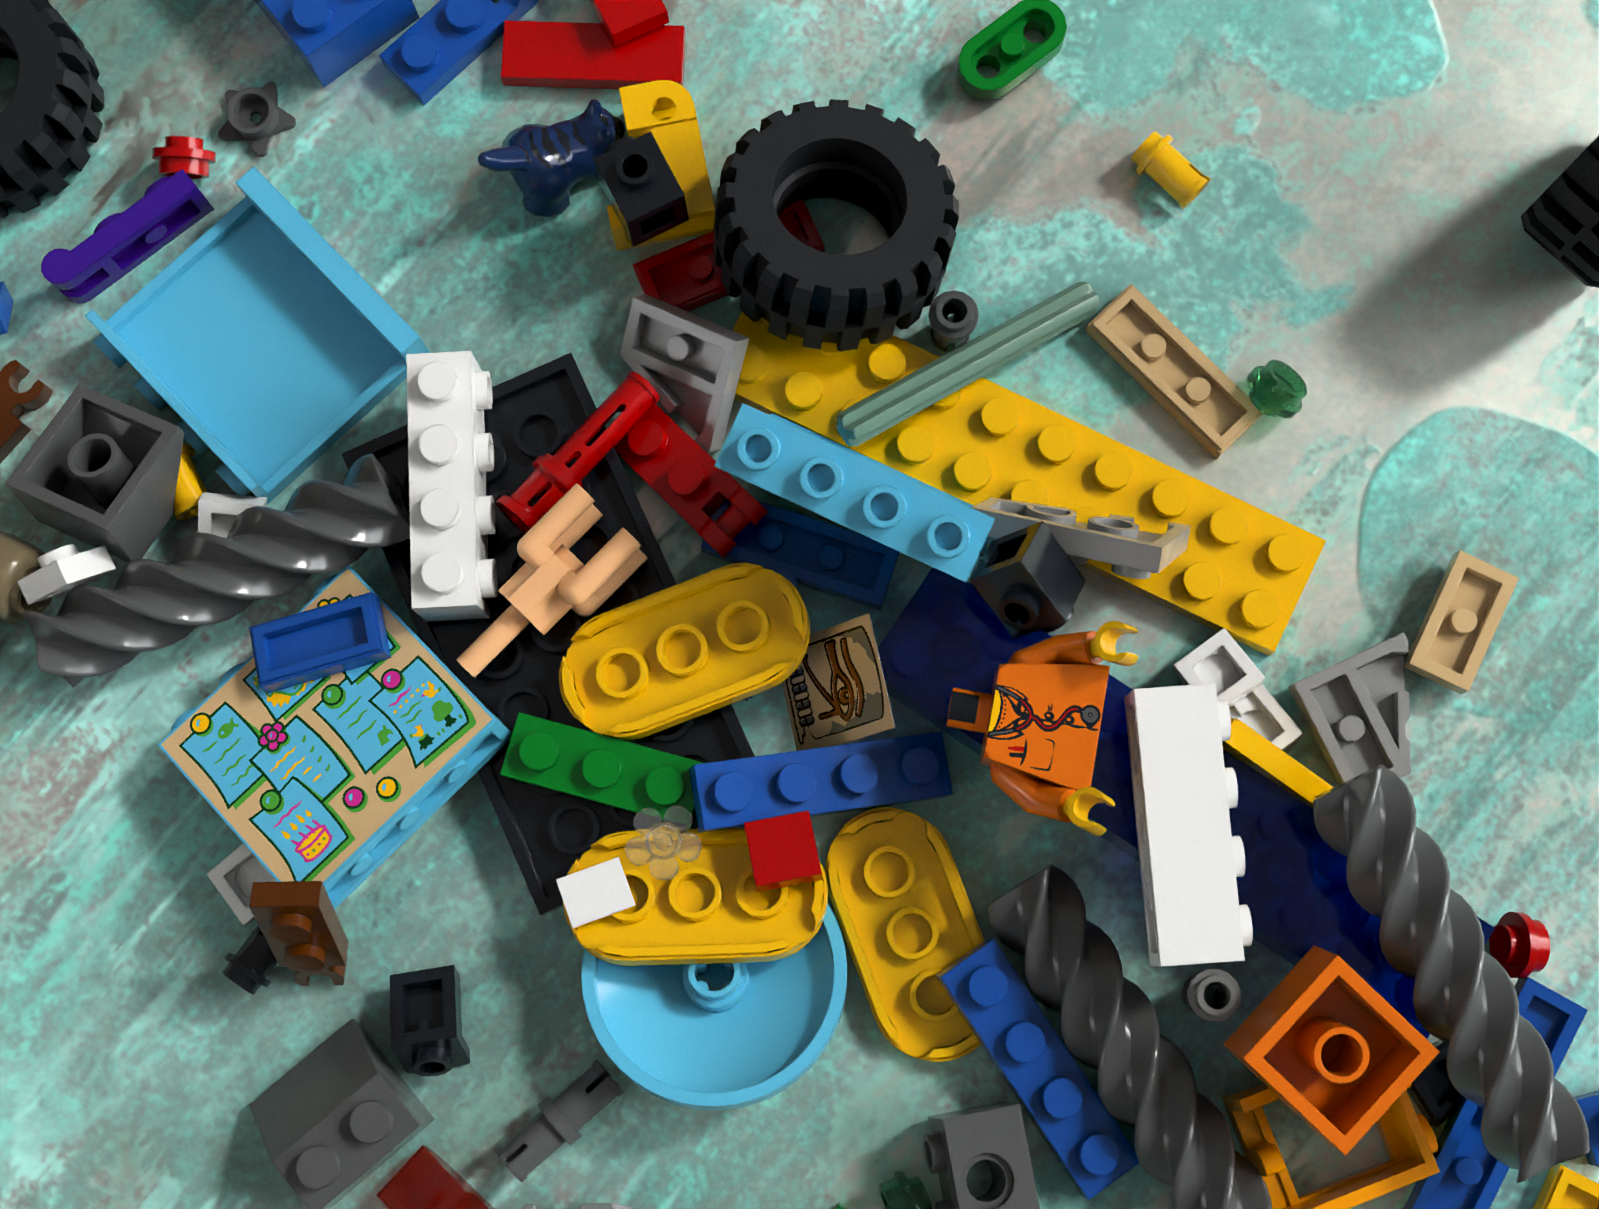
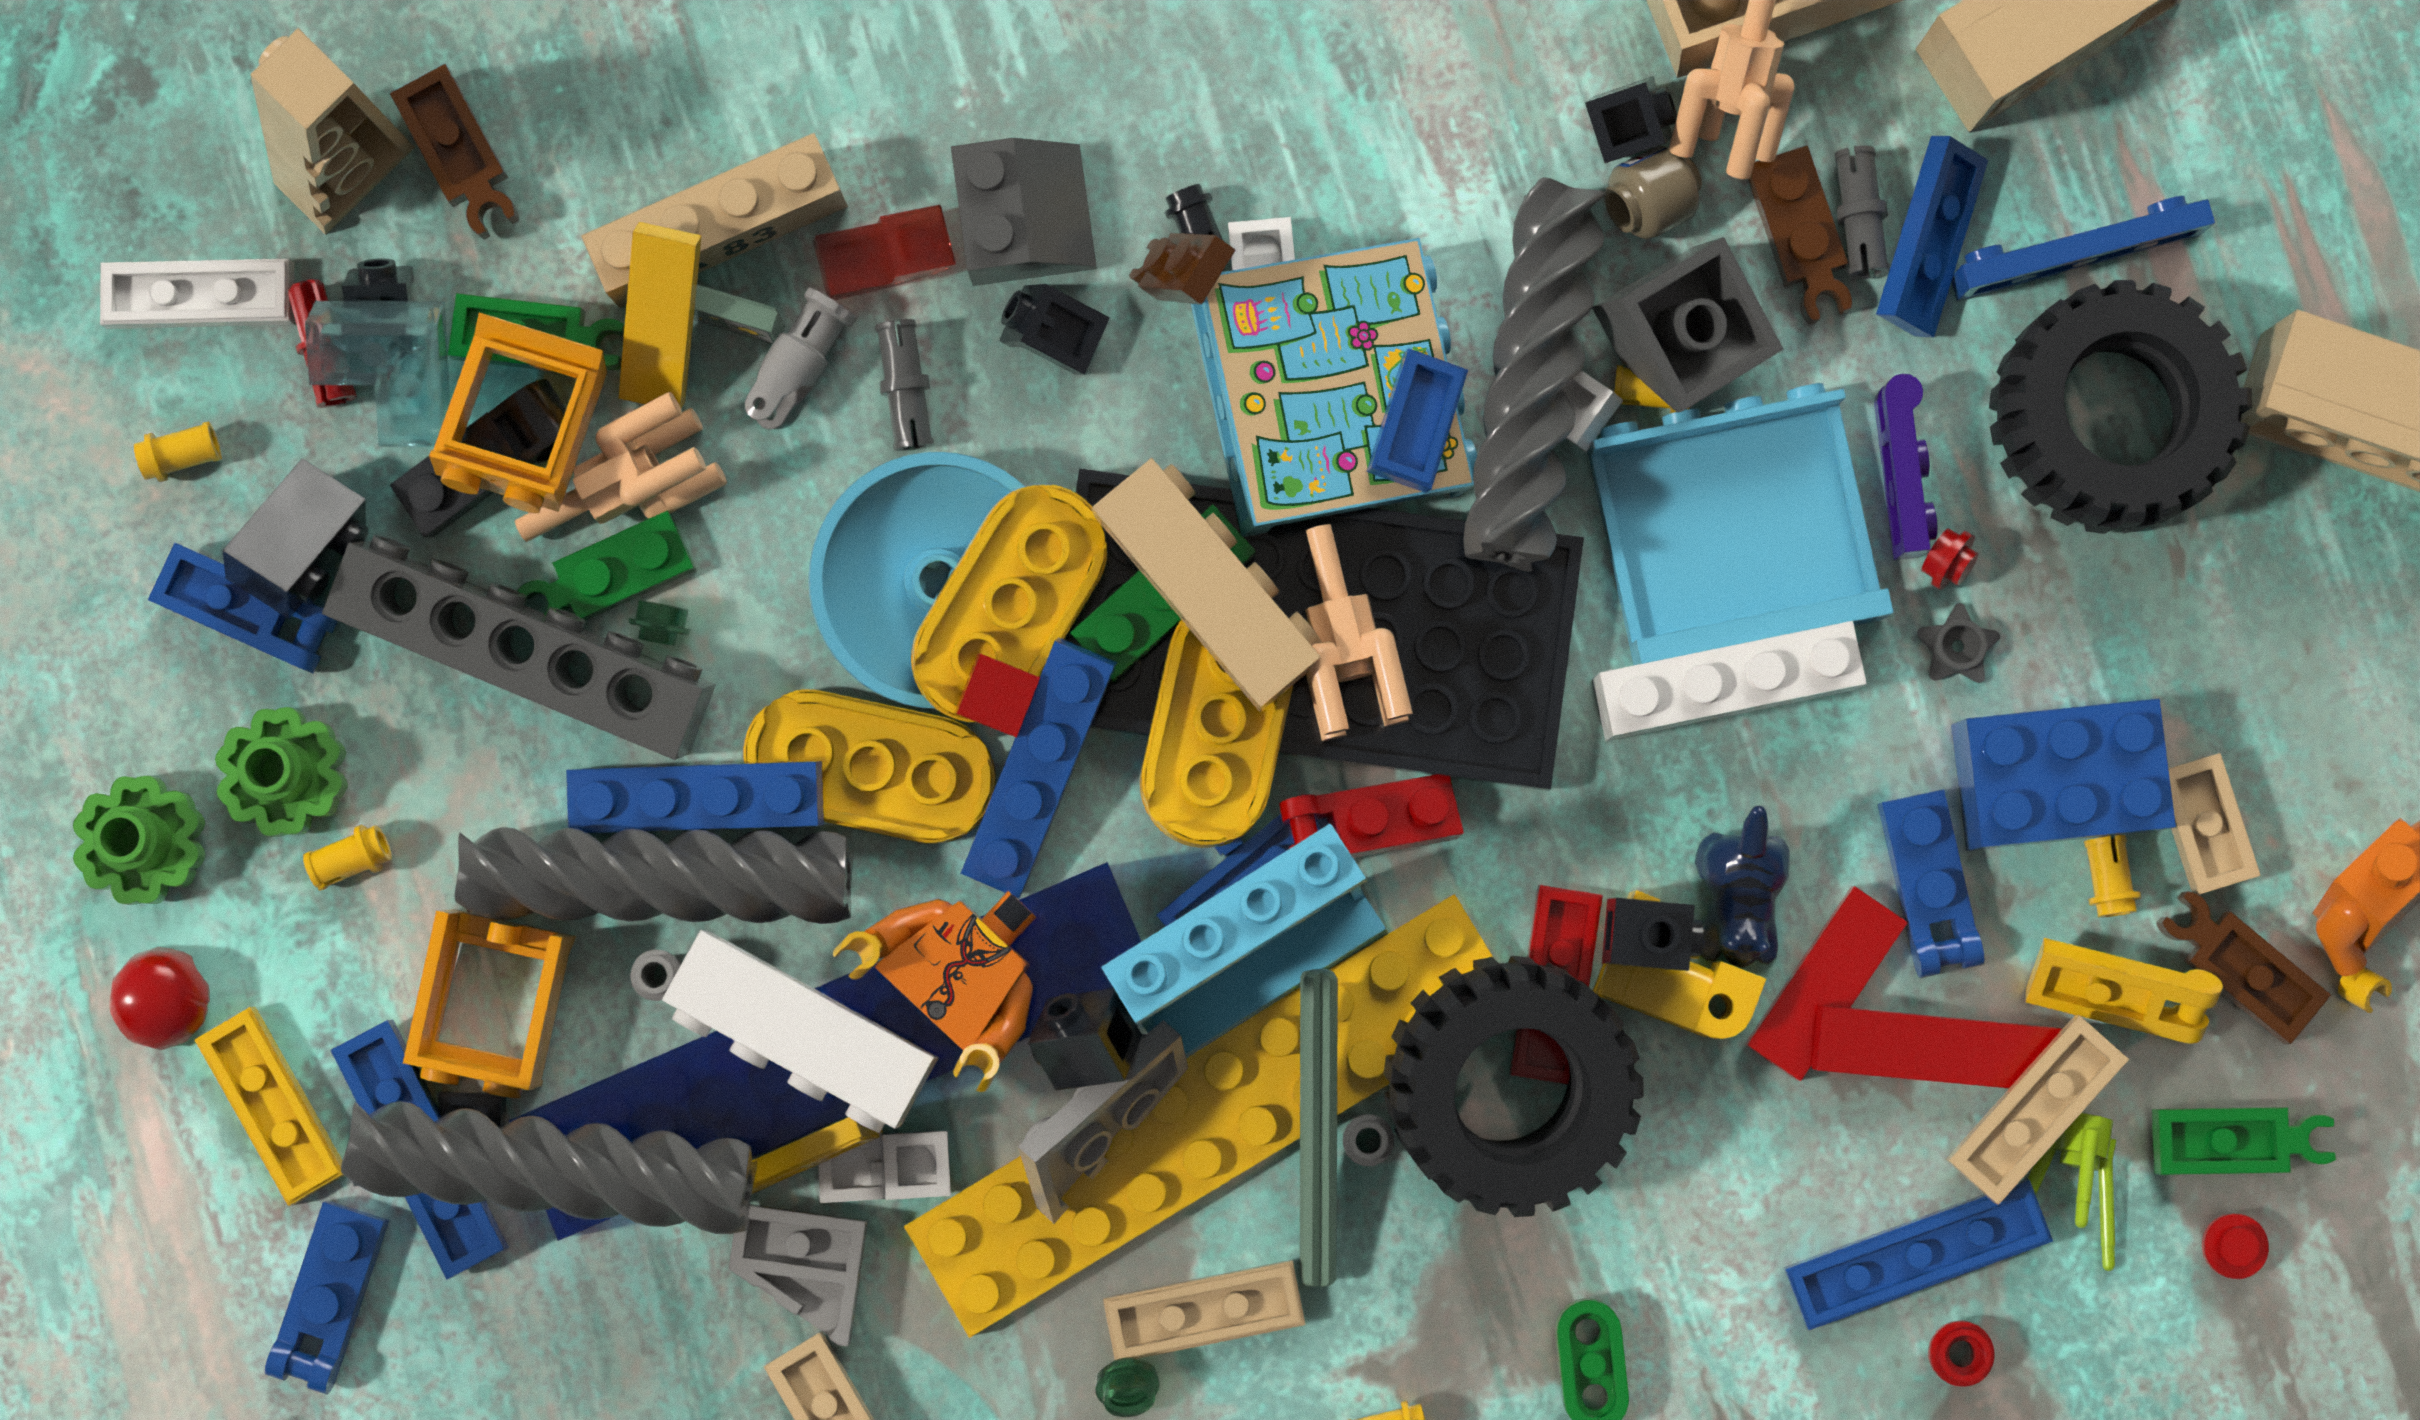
camera: 125 degrees right, 5 degrees up
white plate [17,544,116,605] -> none
white brick [406,351,498,622] -> none
red pin [496,371,660,534] -> none
white sticker [556,857,635,929] -> none
light grey wing [620,294,749,453] -> none
clear plant [625,805,702,880] -> none
sticker [782,613,895,751] -> none
orange brick [1223,945,1440,1156] -> none
red plate [1489,912,1550,978] -> none
none -> tan brick [1092,458,1322,712]
none -> white brick [1592,621,1867,742]

